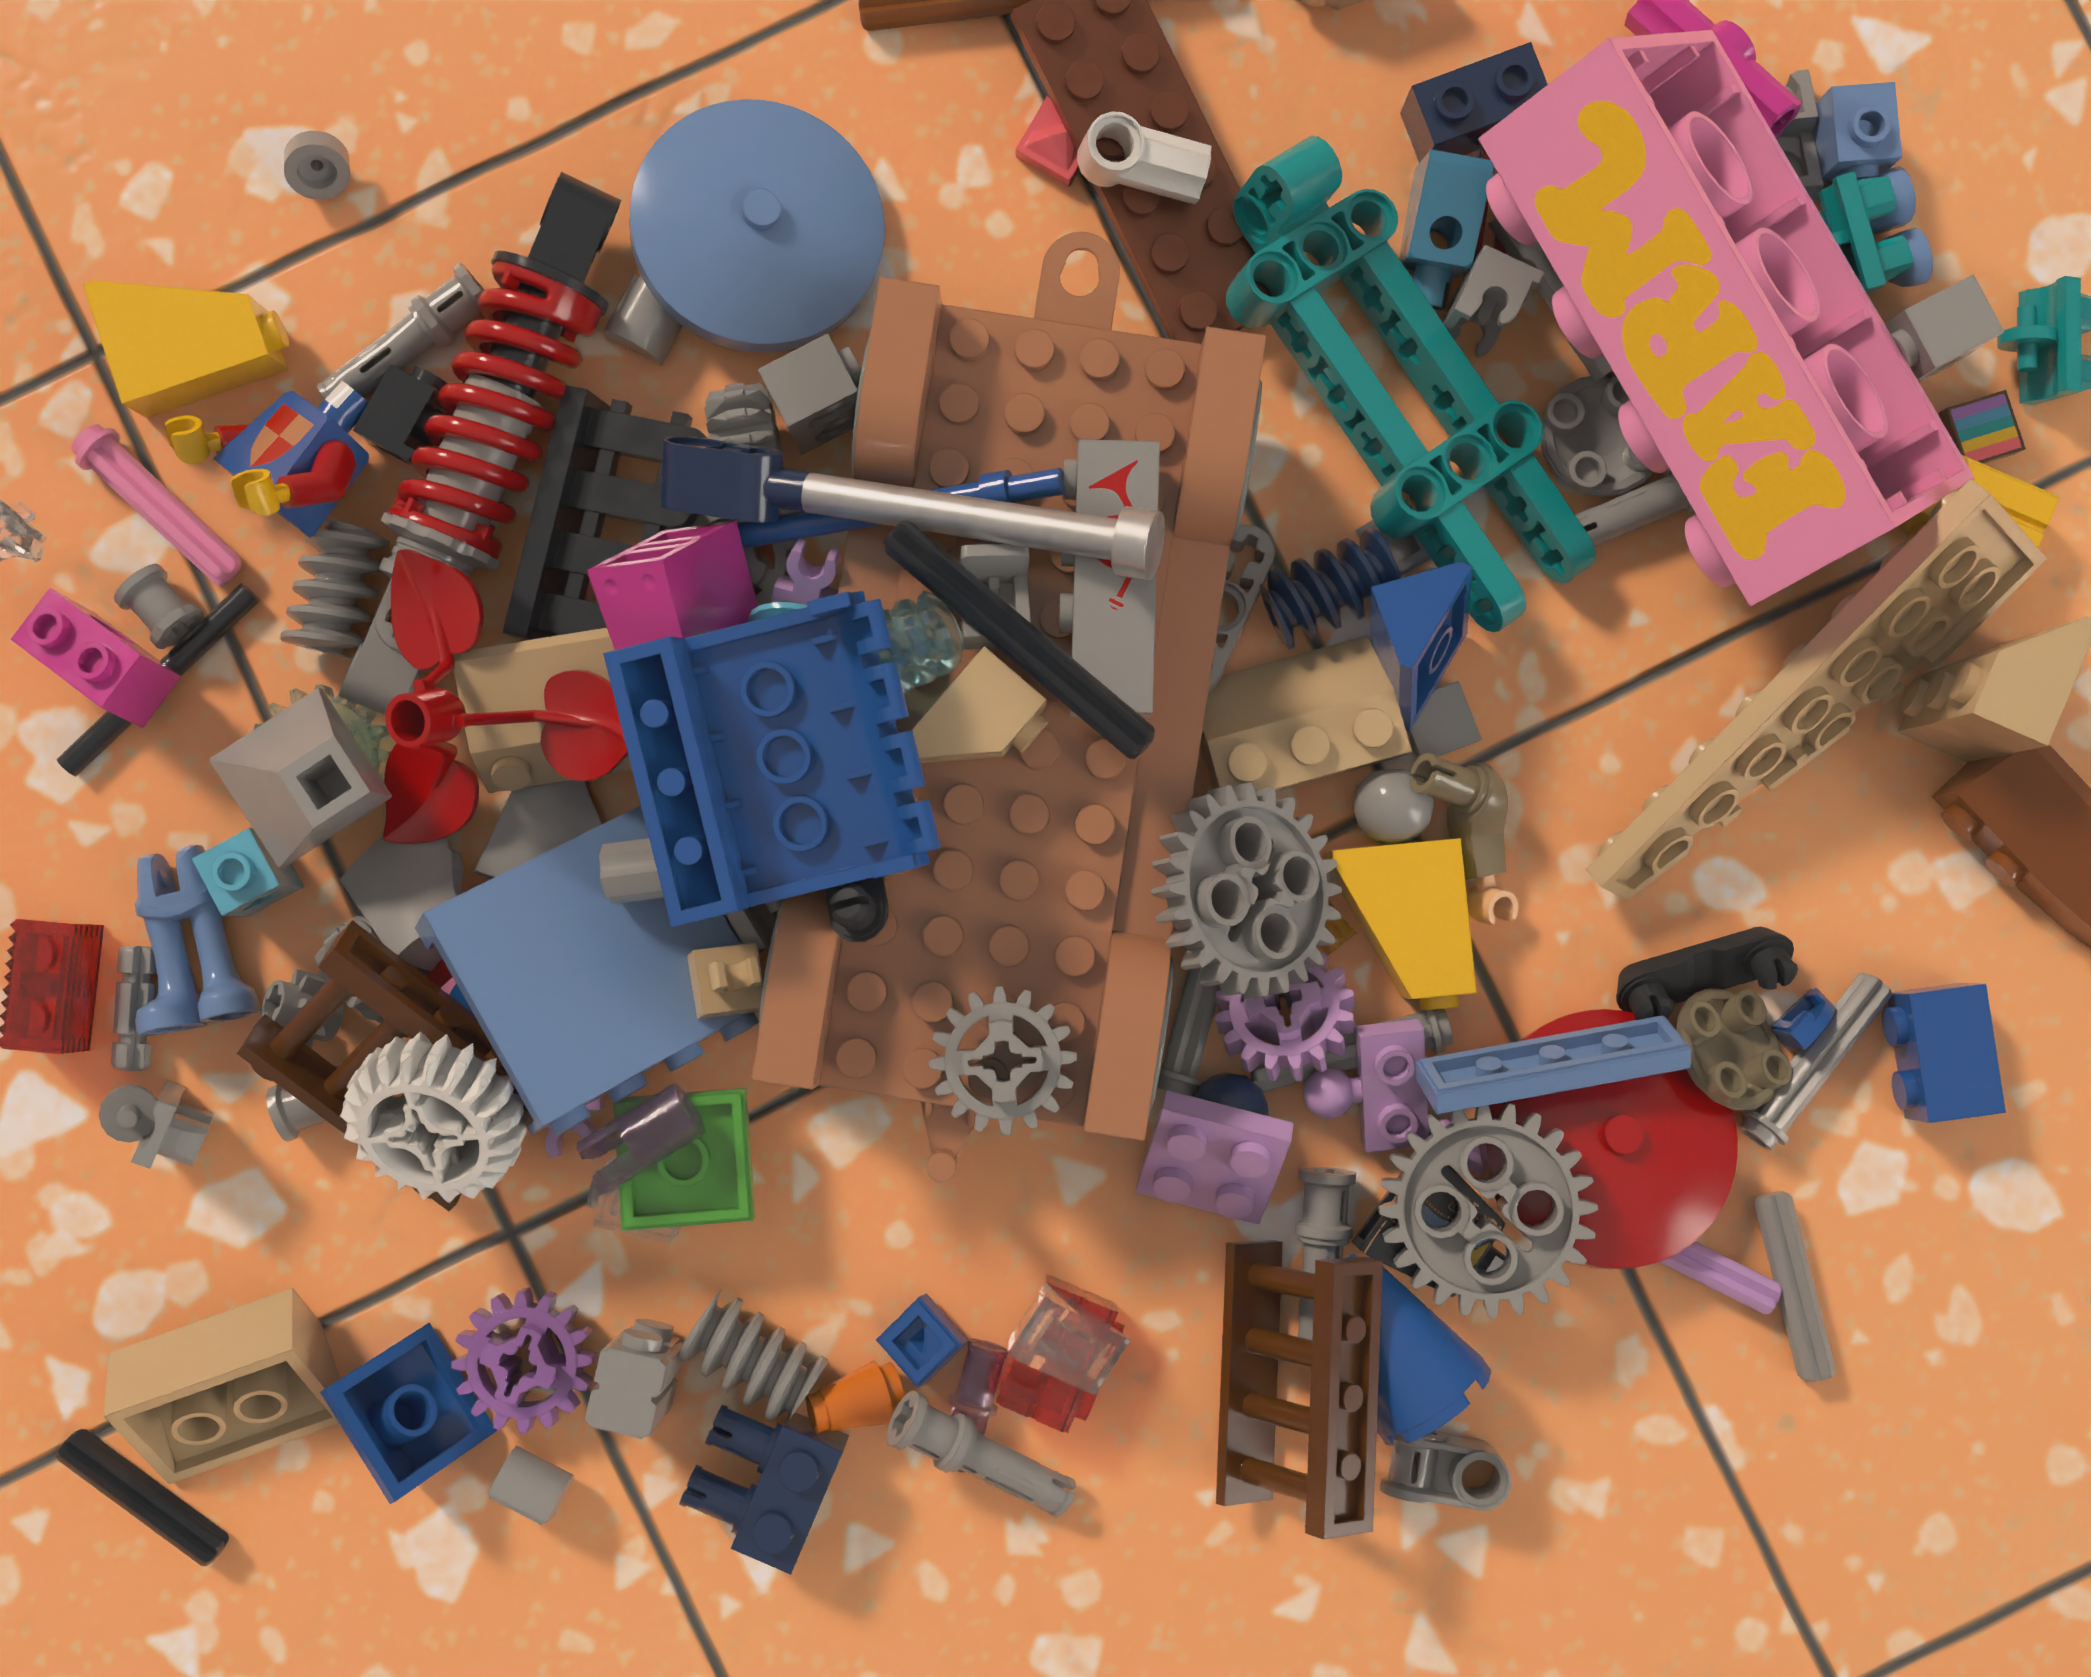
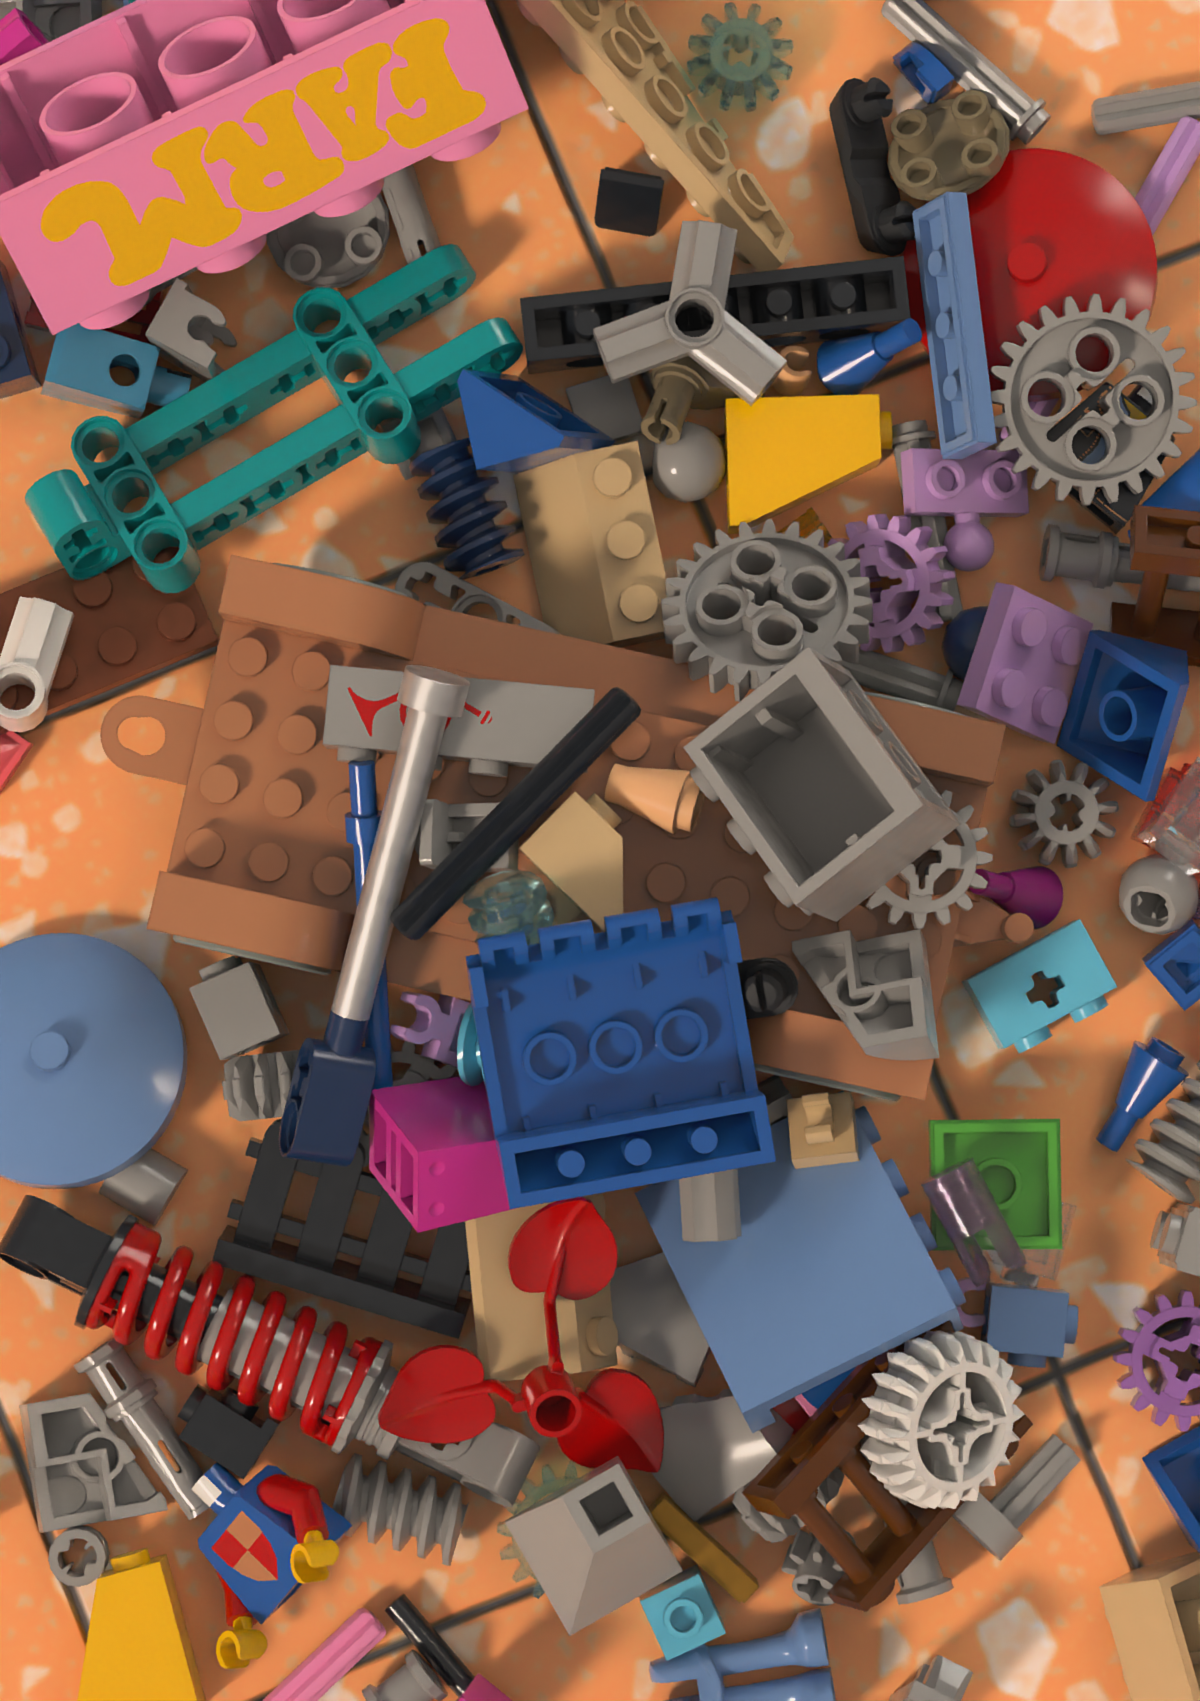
camera: 85 degrees left, 0 degrees up
none -> light grey slope [19,1393,168,1533]
none -> light grey bush [48,1525,110,1587]
none -> black brick [520,256,911,374]
none -> light grey piece [593,220,787,407]
none -> black slope [594,167,664,237]
none -> light nougat cone [605,763,705,834]
none -> pearl gold tile [648,1491,760,1603]
none -> light grey container [683,647,961,922]
none -> clear light blue gear [687,2,794,112]
none -> light grey slope [792,929,939,1060]
none -> blue cone [817,318,922,395]
none -> light grey piece [952,1434,1081,1561]
none -> medium azure brick [962,919,1117,1054]
none -> magenta cone [969,866,1063,929]
none -> medium blue brick [980,1282,1078,1368]
none -> light grey gear [1009,760,1119,868]
none -> blue slope [1057,630,1189,802]
none -> blue cone [1096,1037,1189,1152]
none -> light grey piece [1119,854,1198,935]

